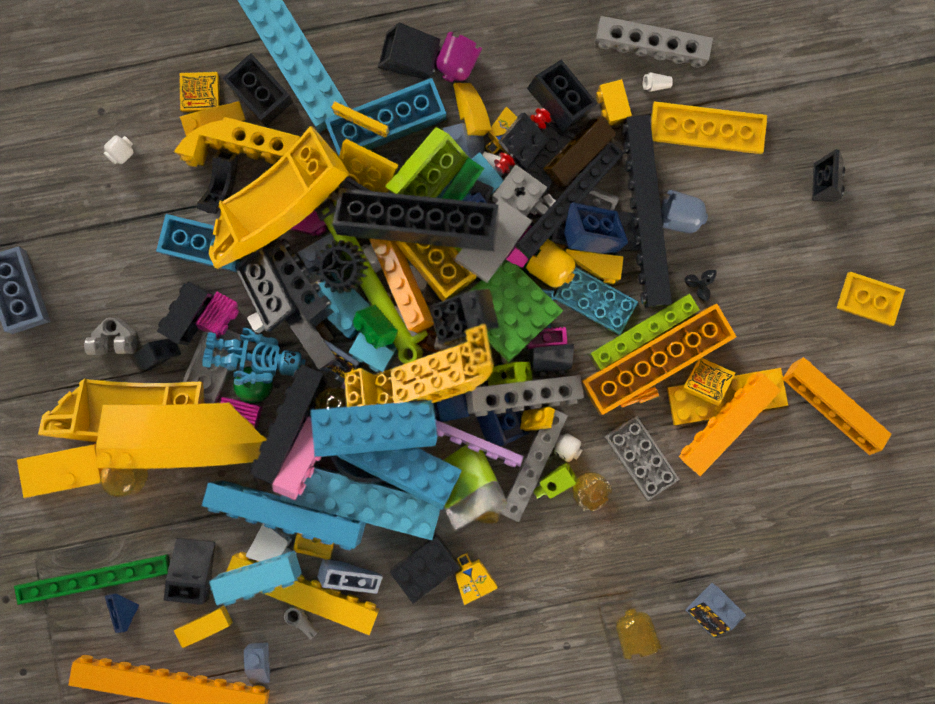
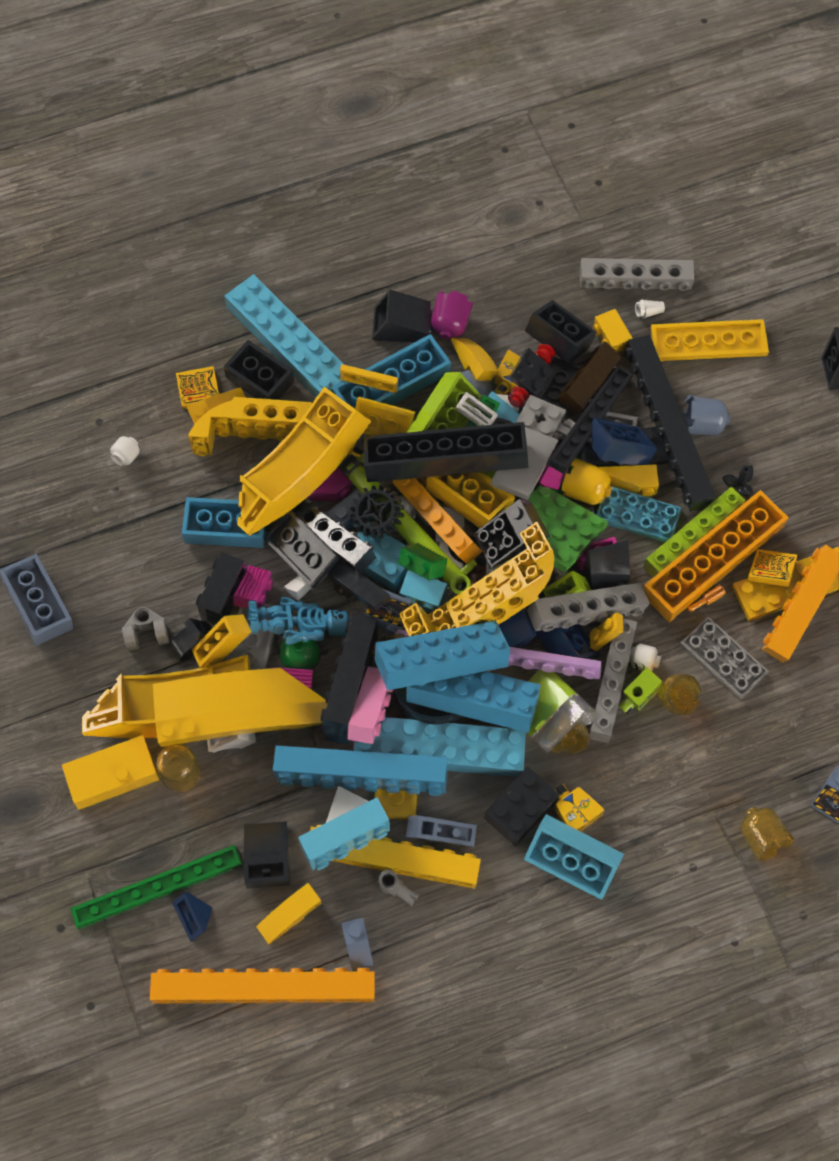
camera: 10 degrees left, 20 degrees down
black arch [197,149,238,214] -> none
none -> yellow brick [192,614,252,667]
none -> white tile [455,392,498,426]
none -> medium azure brick [524,814,624,900]

